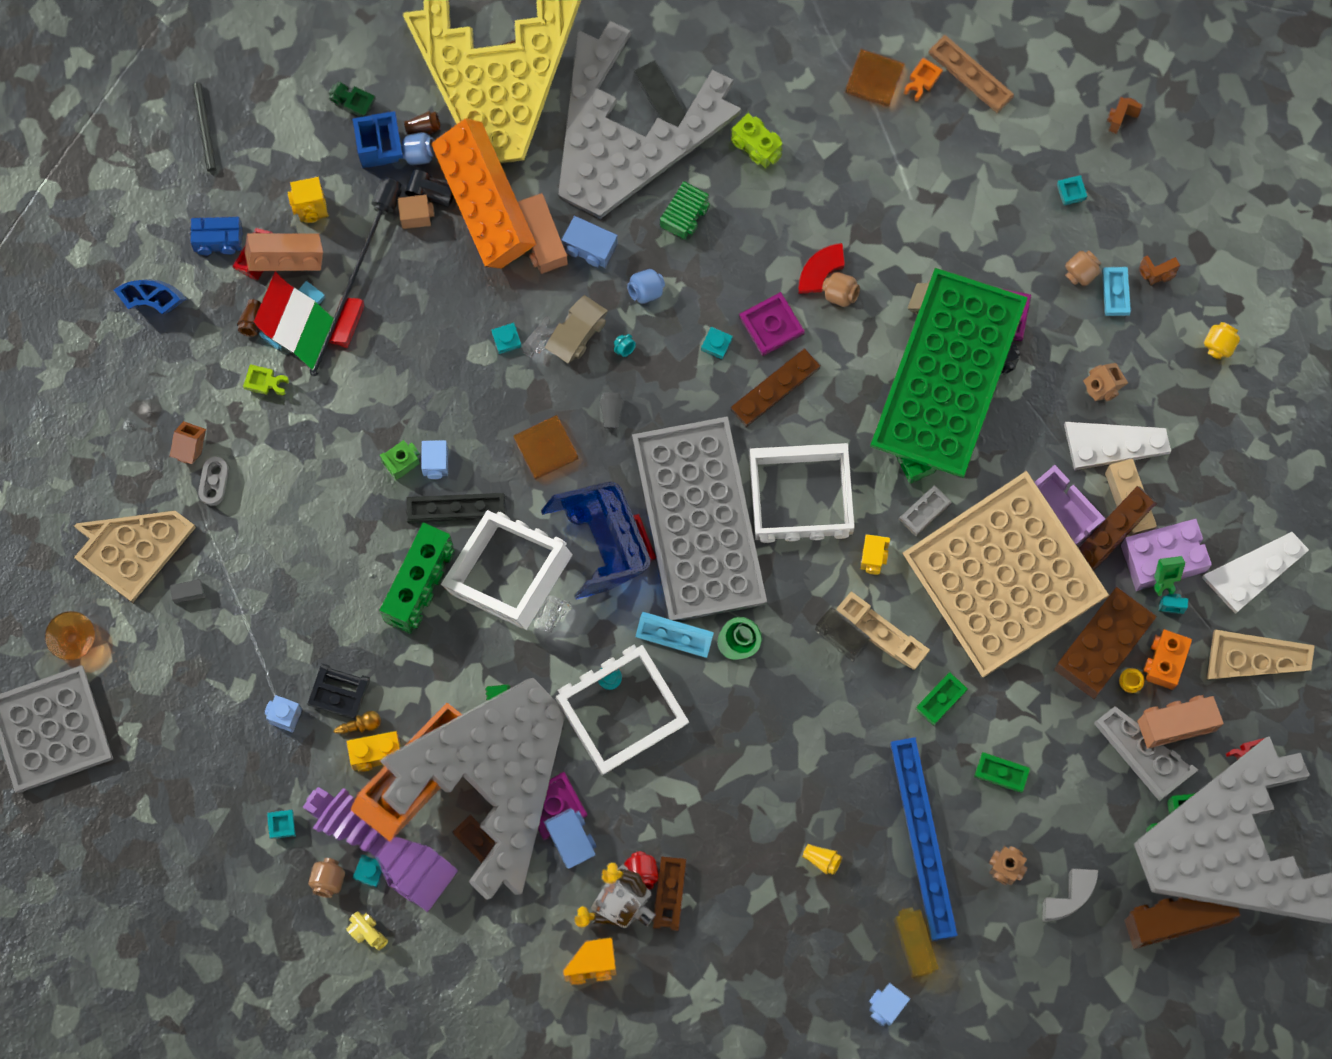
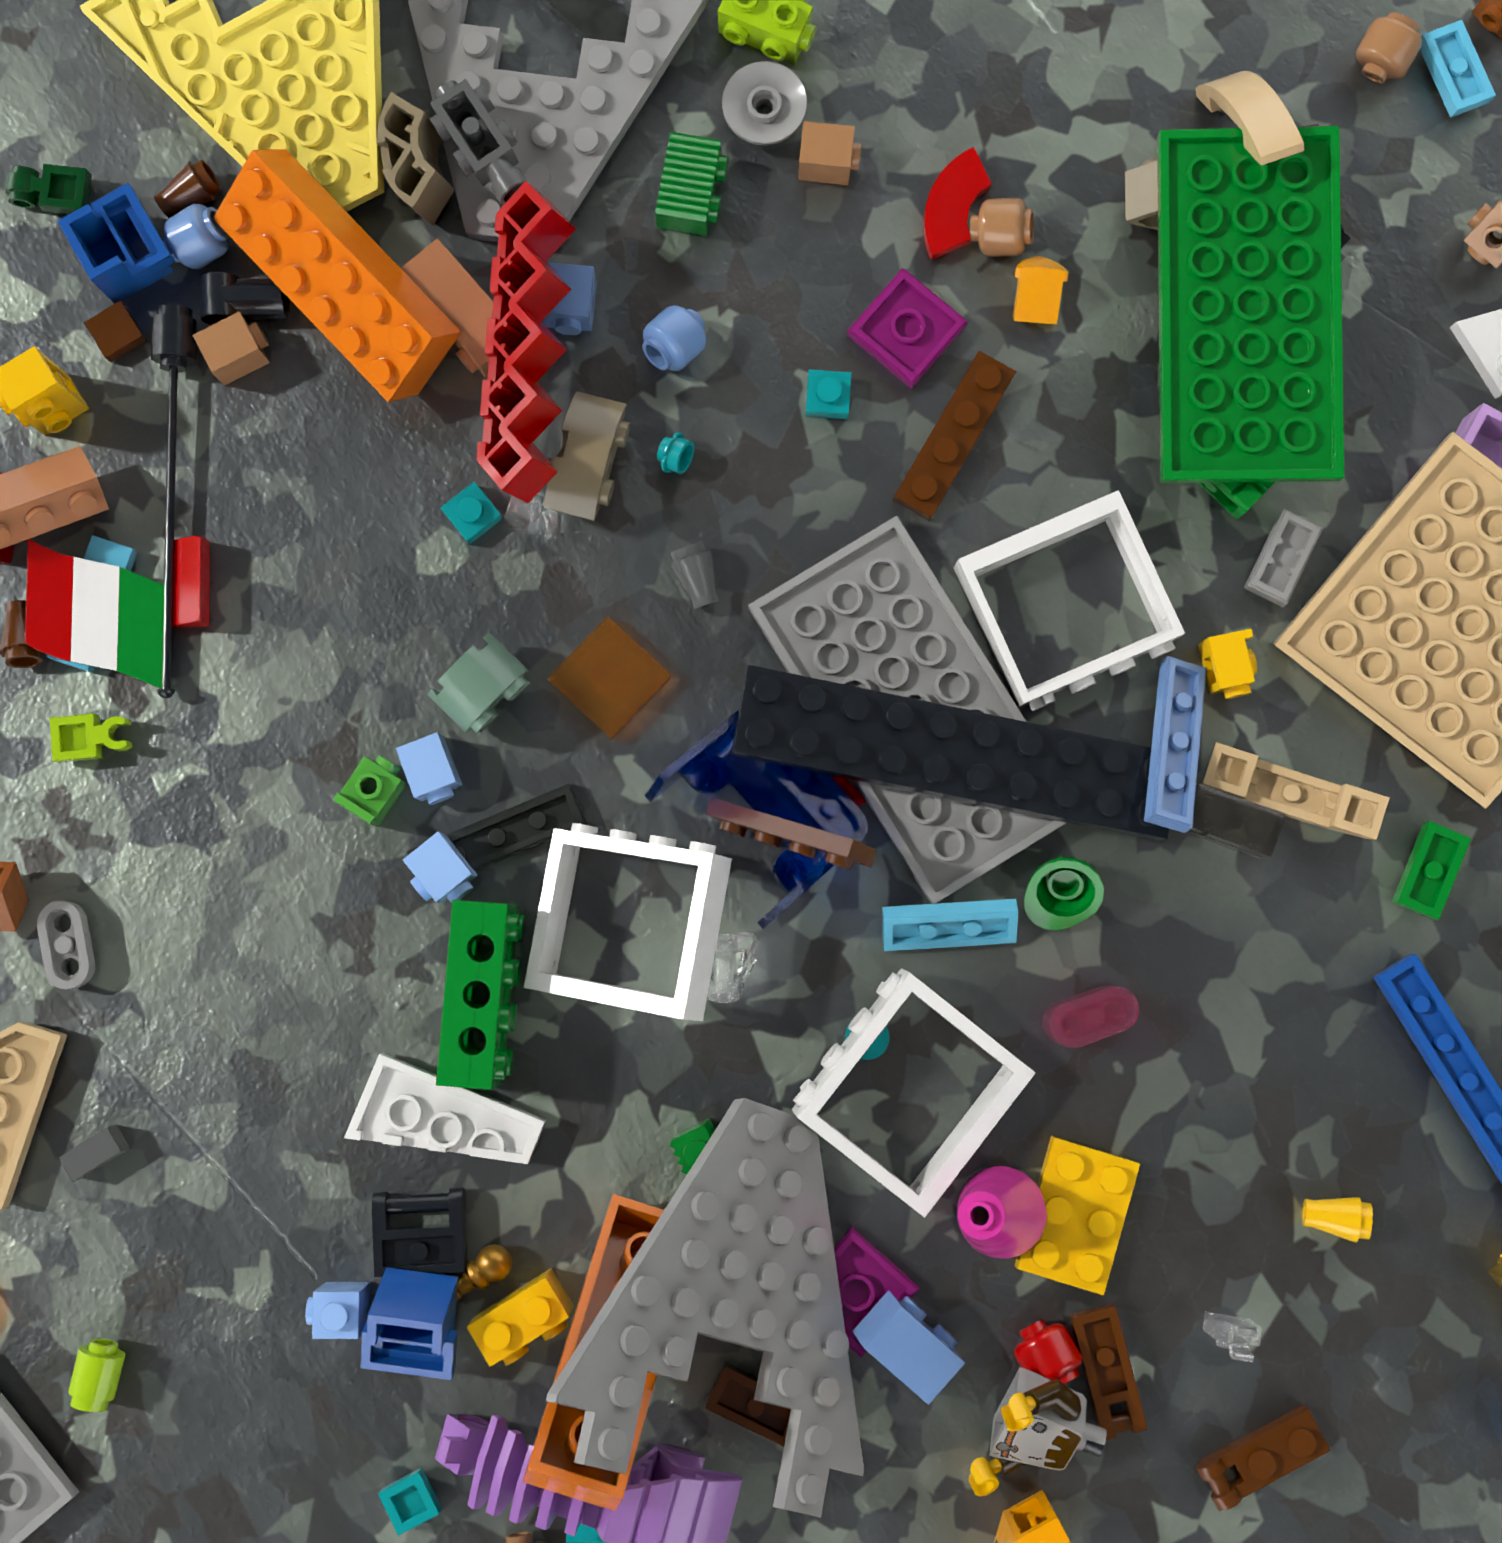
camera: 20 degrees left, 10 degrees up
none -> lime brick [68,1338,126,1412]
none -> reddish brown tile [84,300,147,363]
none -> white wing [344,1053,547,1164]
none -> blue plate [361,1267,458,1380]
none -> dark tan brick [377,92,455,226]
none -> light blue brick [403,832,478,903]
none -> sand green brick [428,633,530,733]
none -> dark grey brick [430,79,529,205]
none -> red brick [476,181,576,503]
none -> reddish brown plate [705,797,877,870]
none -> light grey dish [722,61,807,145]
none -> black plate [731,665,1169,841]
none -> medium nougat brick [798,121,861,185]
none -> dark pink cone [956,1166,1047,1259]
none -> light orange tile [1013,256,1069,324]
none -> yellow plate [1014,1136,1140,1296]
none -> clear pink brick [1042,985,1139,1048]
none -> medium blue tile [1144,656,1207,833]
none -> tan slope [1195,71,1304,165]
none -> reddish brown plate [1195,1405,1330,1511]
none -> clear plate [1203,1311,1262,1363]

